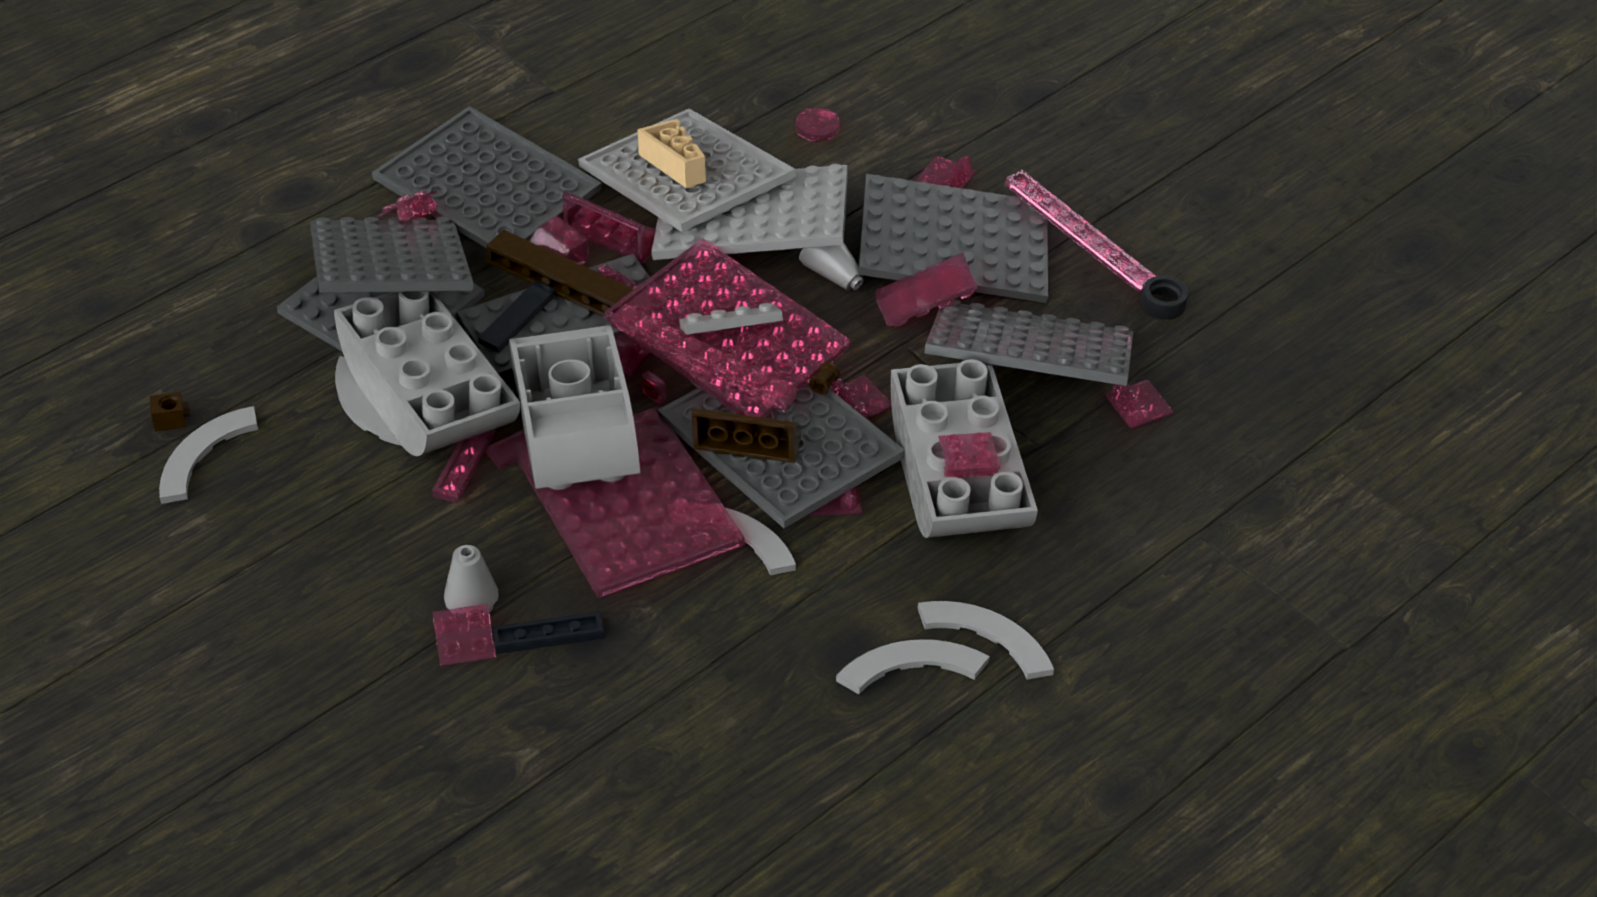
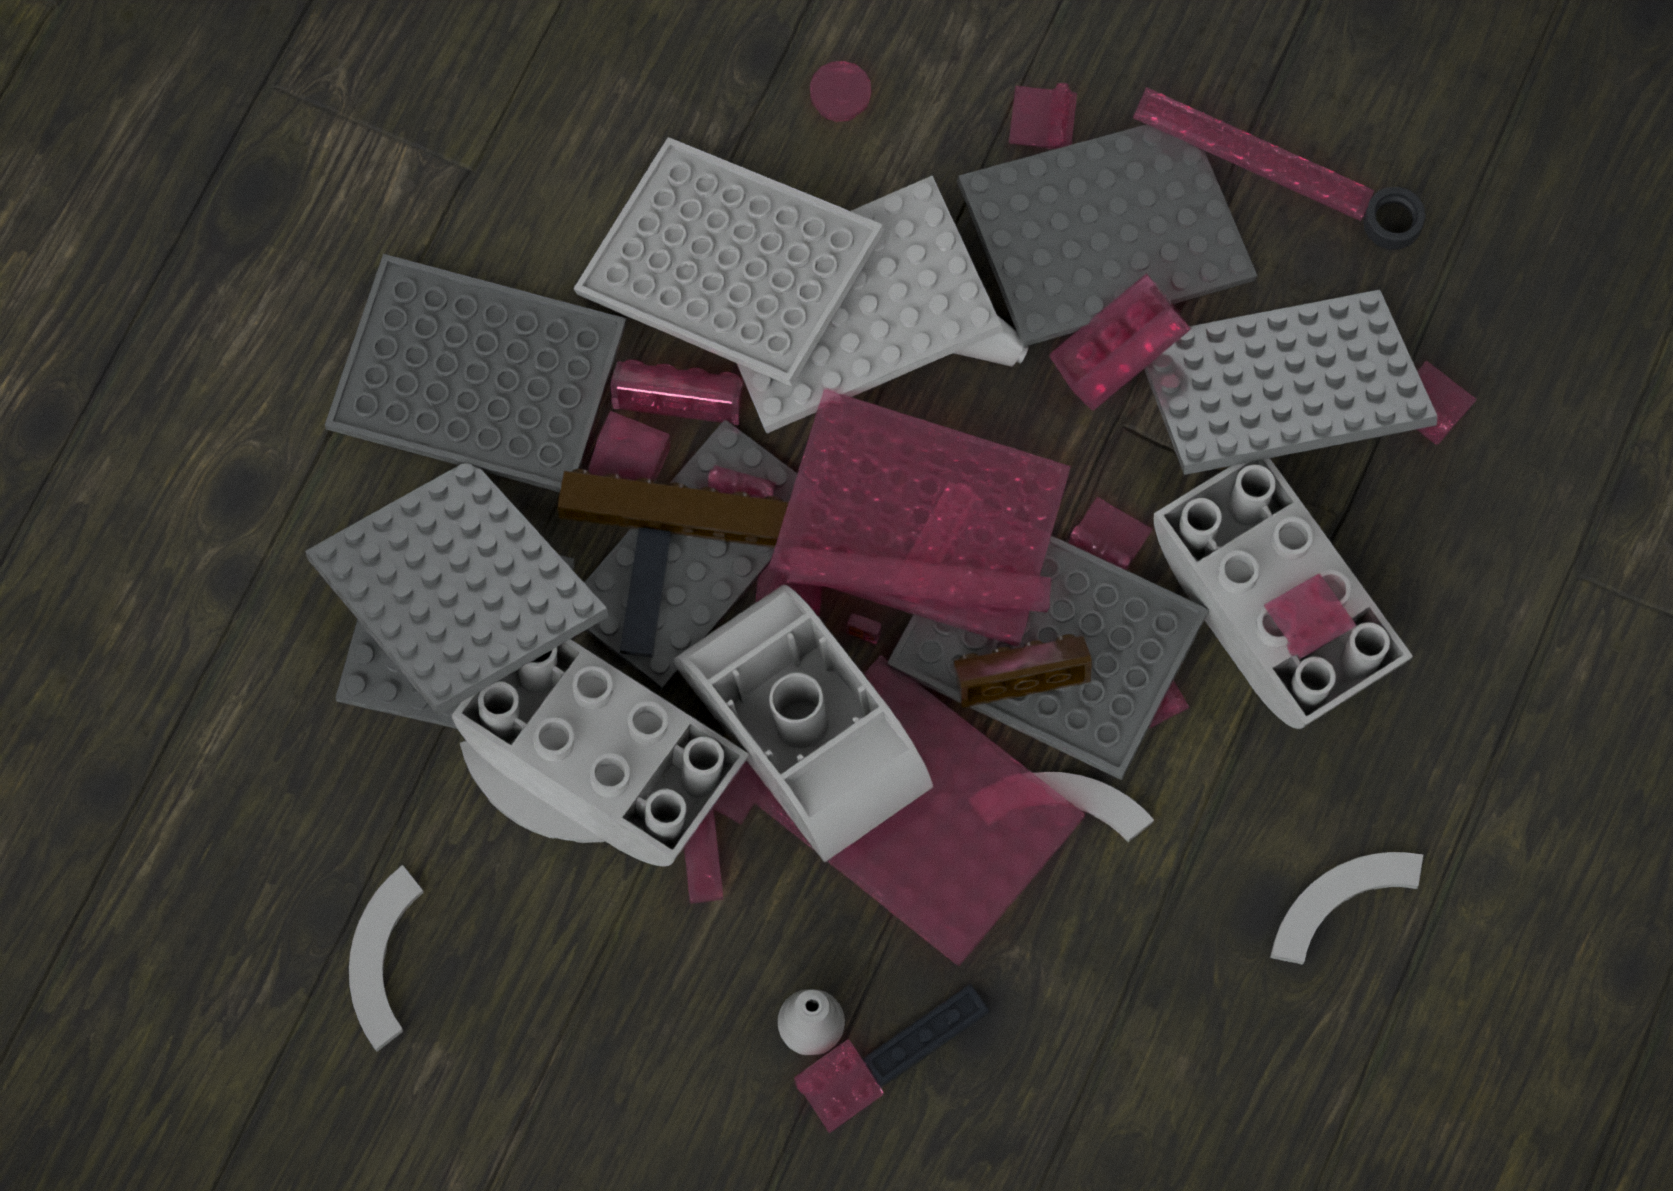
camera: 25 degrees left, 25 degrees up
dark brown brick [150,392,190,432] -> none
clear pink hinge [375,190,437,221] -> none
tan wedge [638,119,706,188] -> none
light grey plate [679,303,783,335] -> none
dark brown bush [809,362,840,395] -> none
light grey tile [918,601,1054,679] -> none

